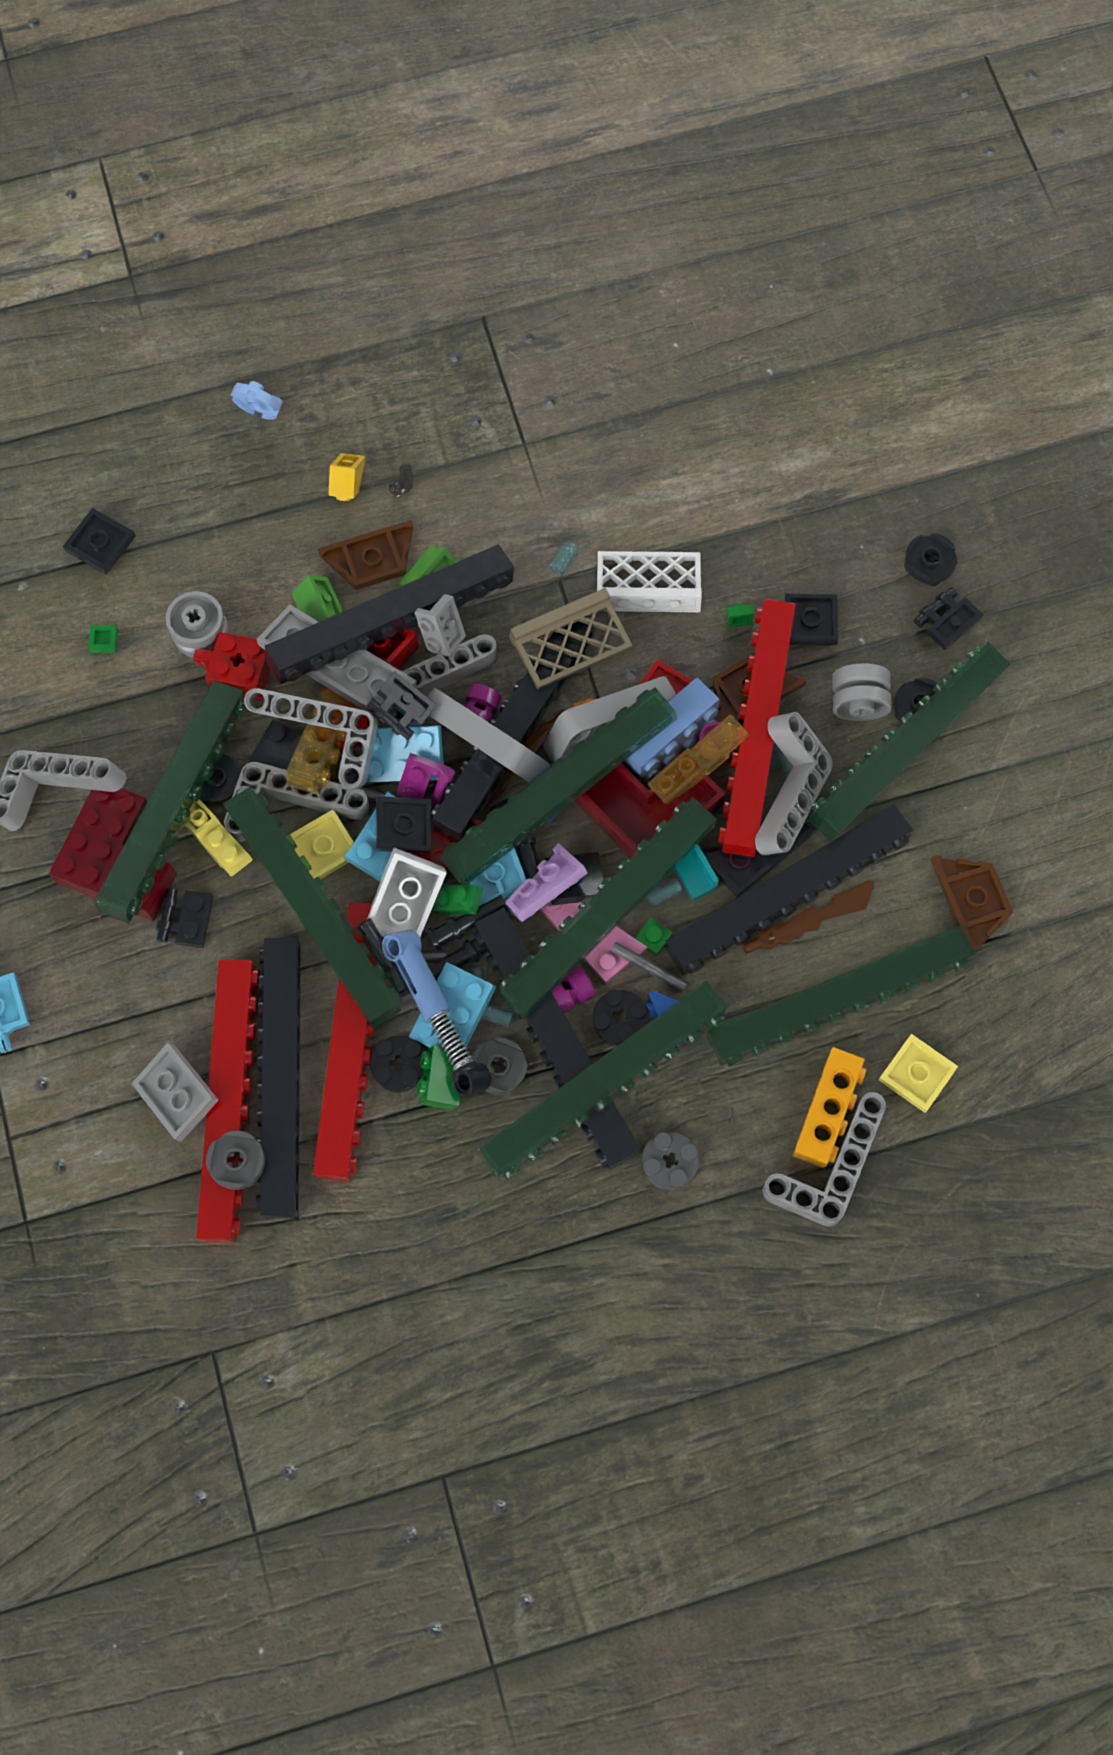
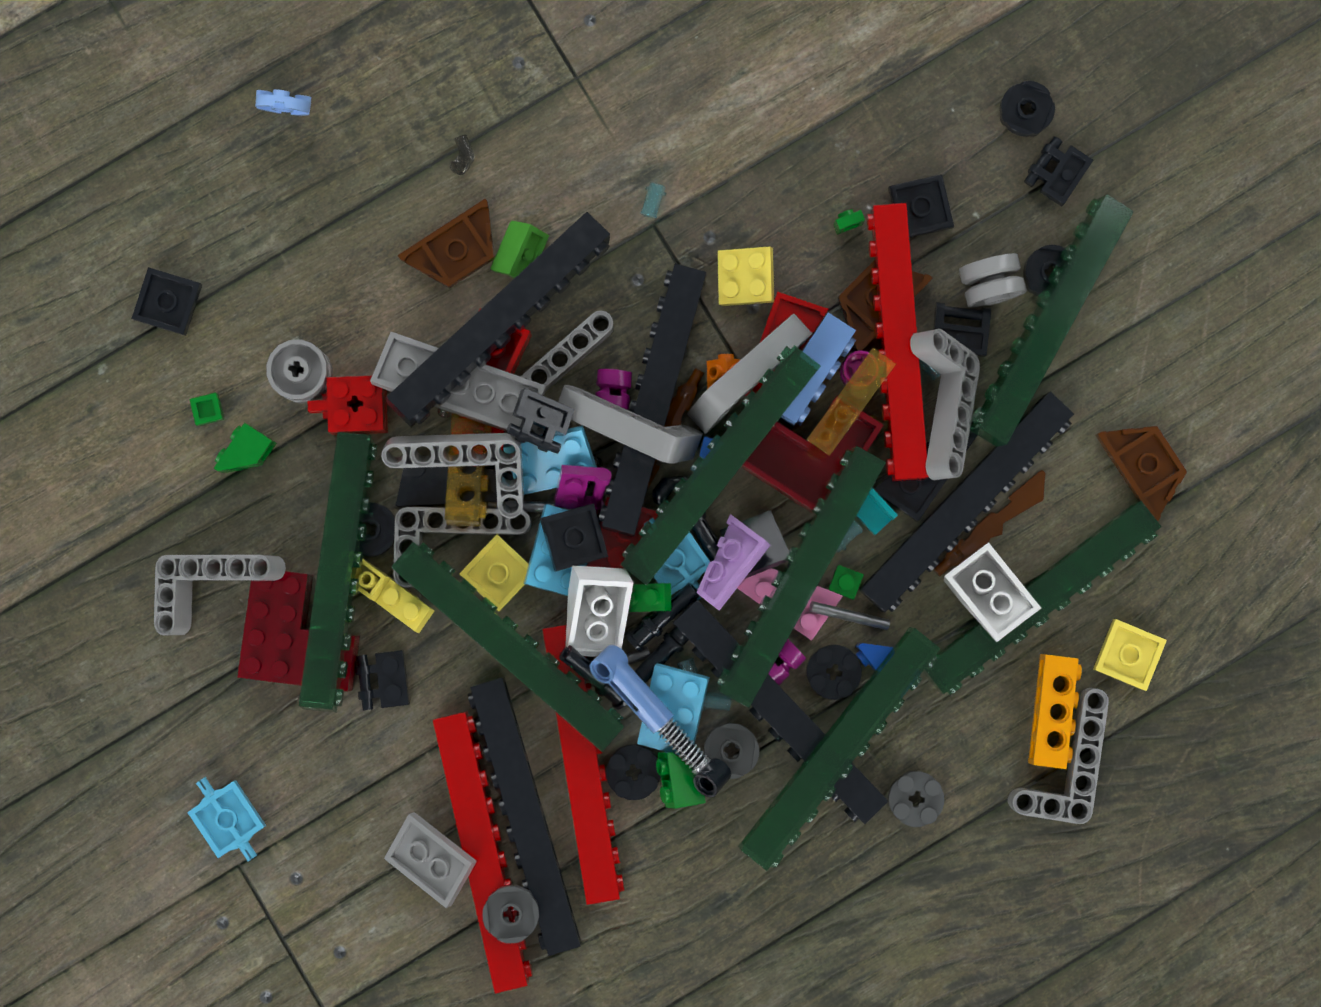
camera: 20 degrees left, 15 degrees up
bright green panel [292,575,343,622] -> none
yellow slope [329,453,365,501] -> none
light grey bracket [415,594,466,656] -> none
dark tan fence [509,588,633,690] -> none
white fence [597,551,702,612] -> none
none -> green slope [214,423,277,473]
none -> light yellow plate [718,247,774,306]
none -> black plate [933,302,991,357]
none -> white slope [944,542,1041,642]

